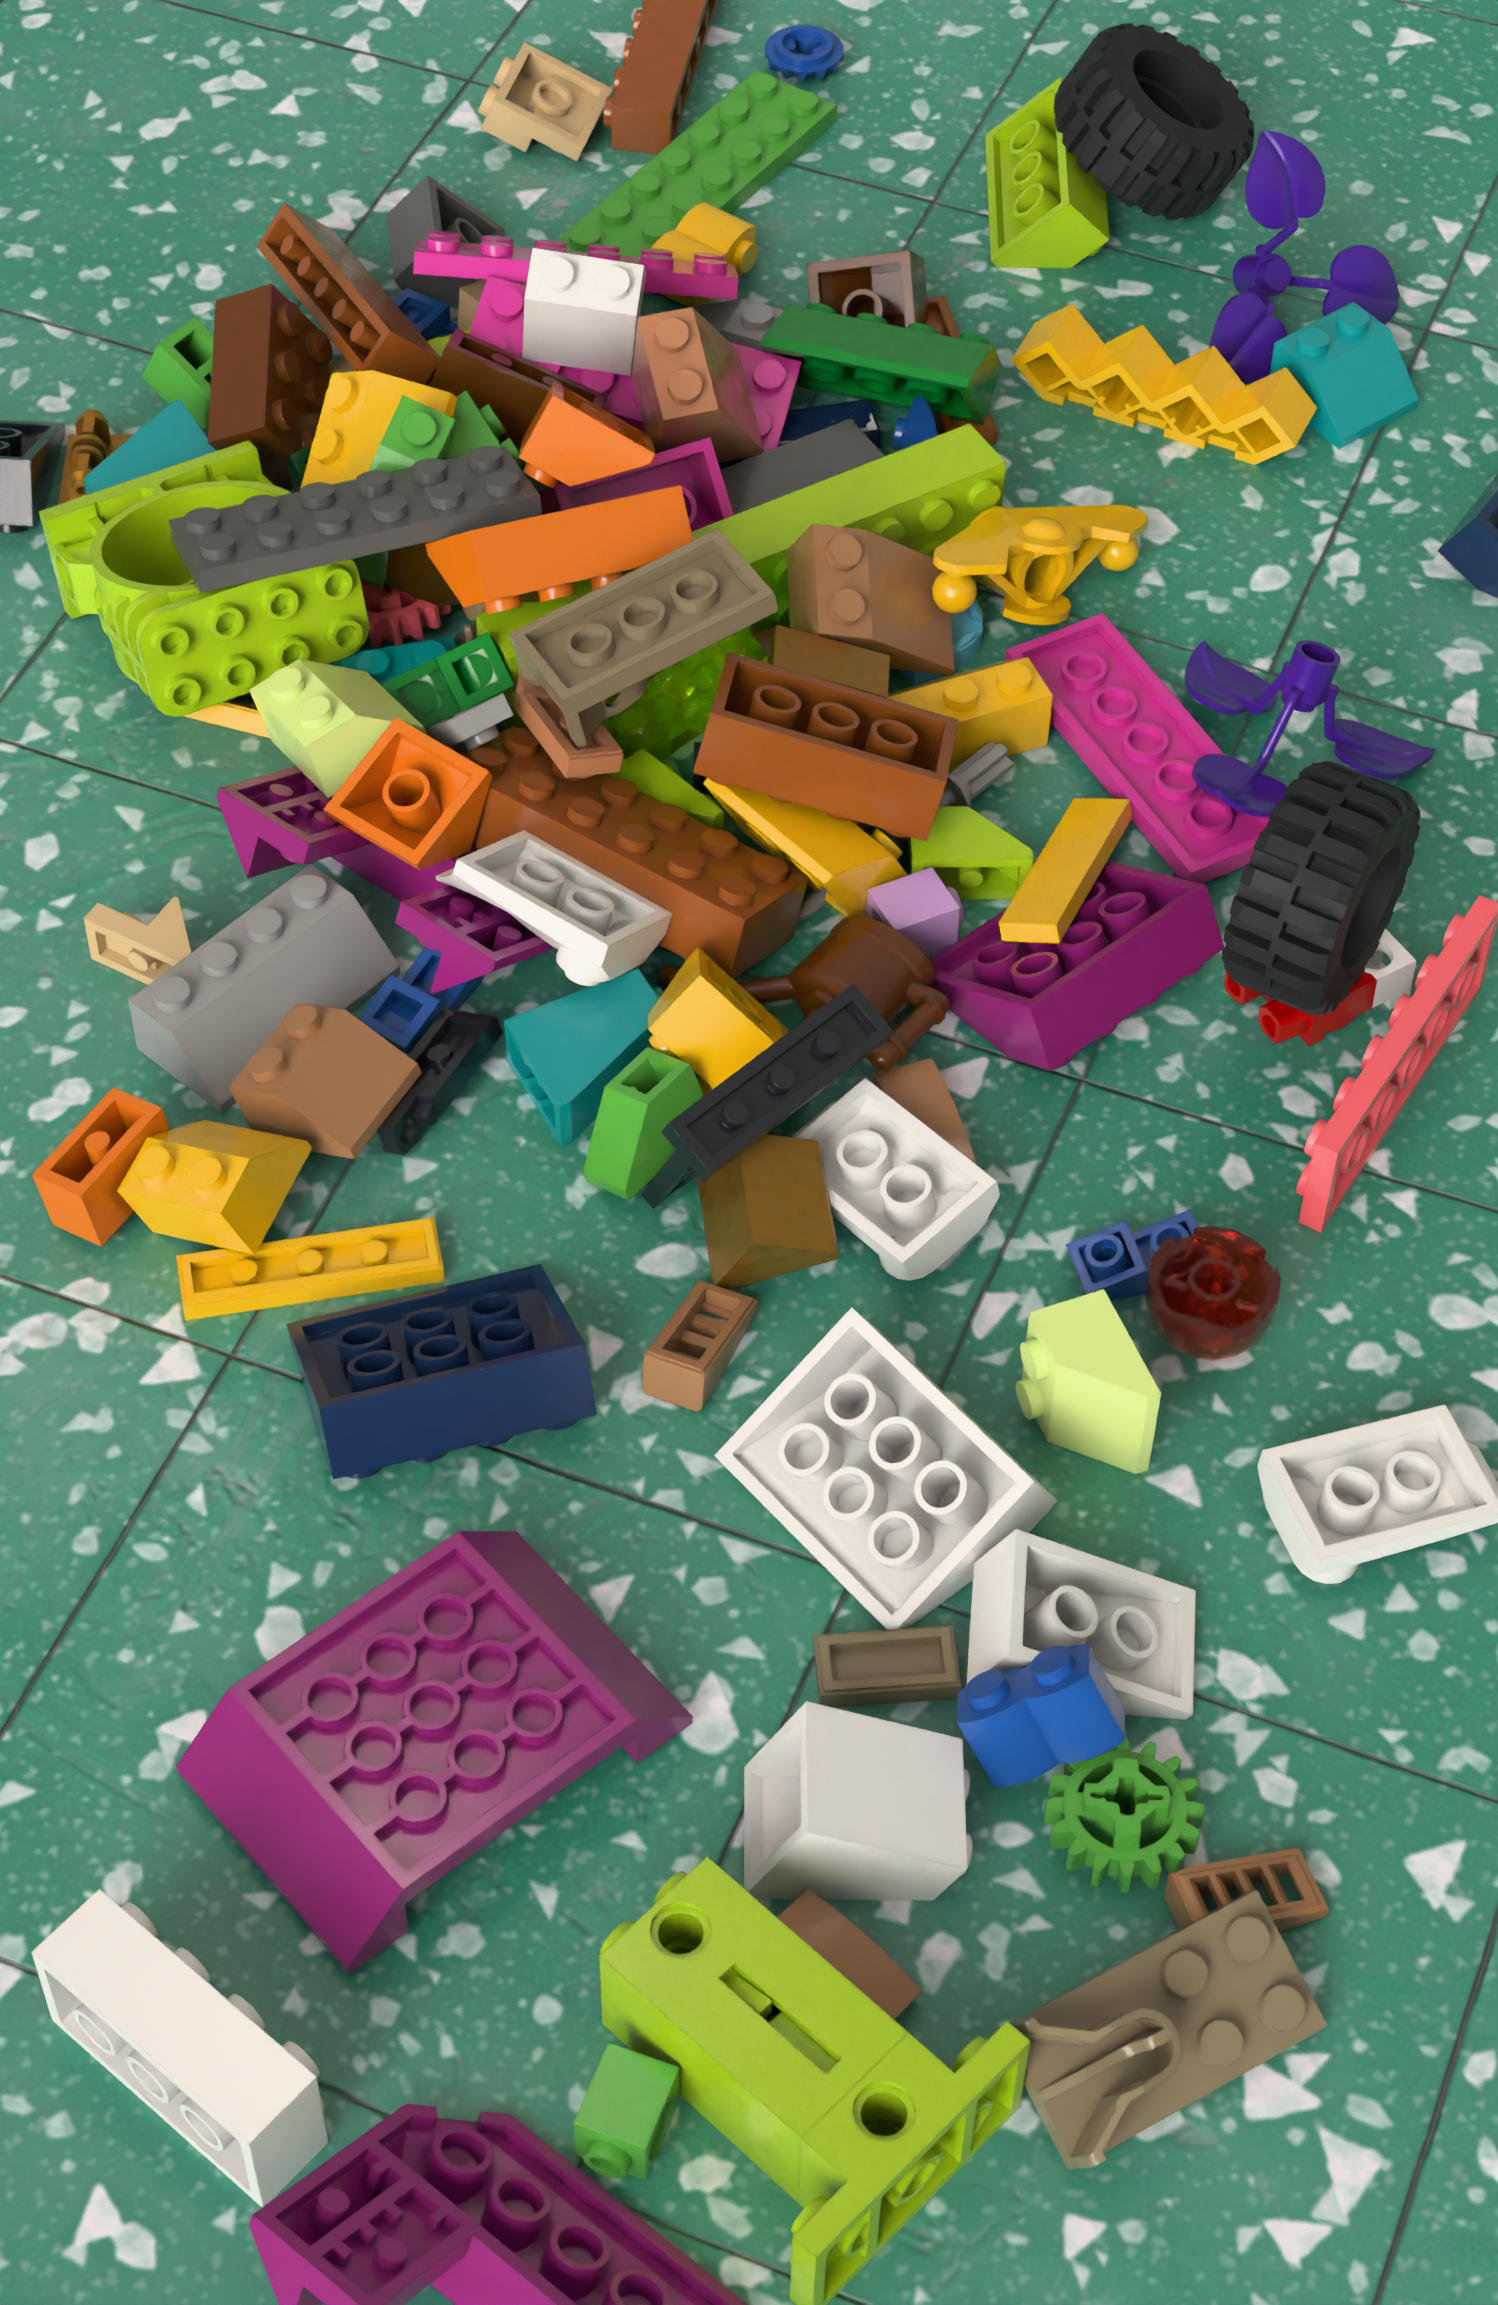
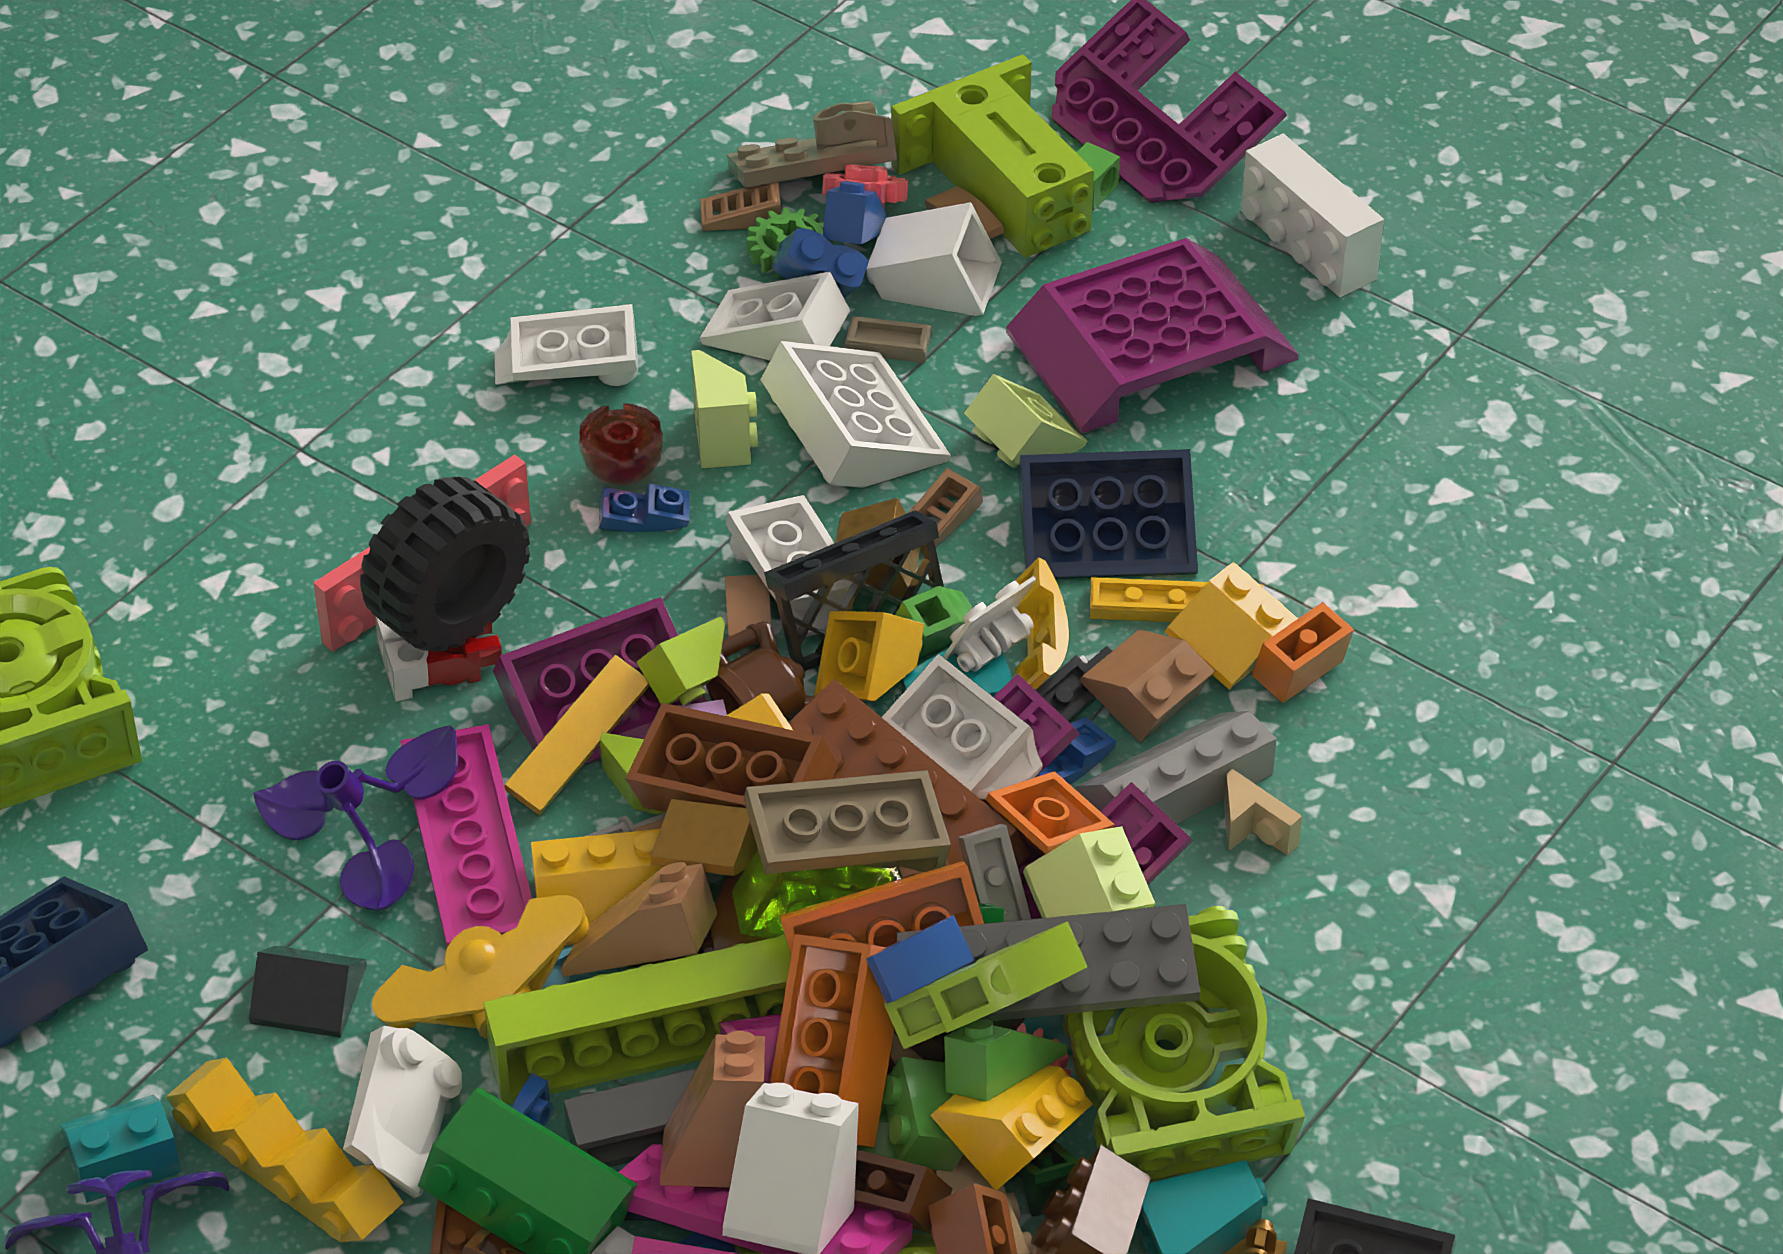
camera: 165 degrees left, 5 degrees down
none -> black slope [249,946,367,1038]
none -> white slope [343,1026,462,1198]
none -> lime slope [637,616,725,706]
none -> coral gear [822,164,908,210]
none -> blue slope [823,181,888,244]
none -> blue slope [866,915,974,1004]
none -> lime slope [884,921,1088,1049]
none -> white hinge [943,576,1036,672]
none -> yellowish green slope [964,374,1088,468]
none -> yellow slope [1015,557,1069,690]

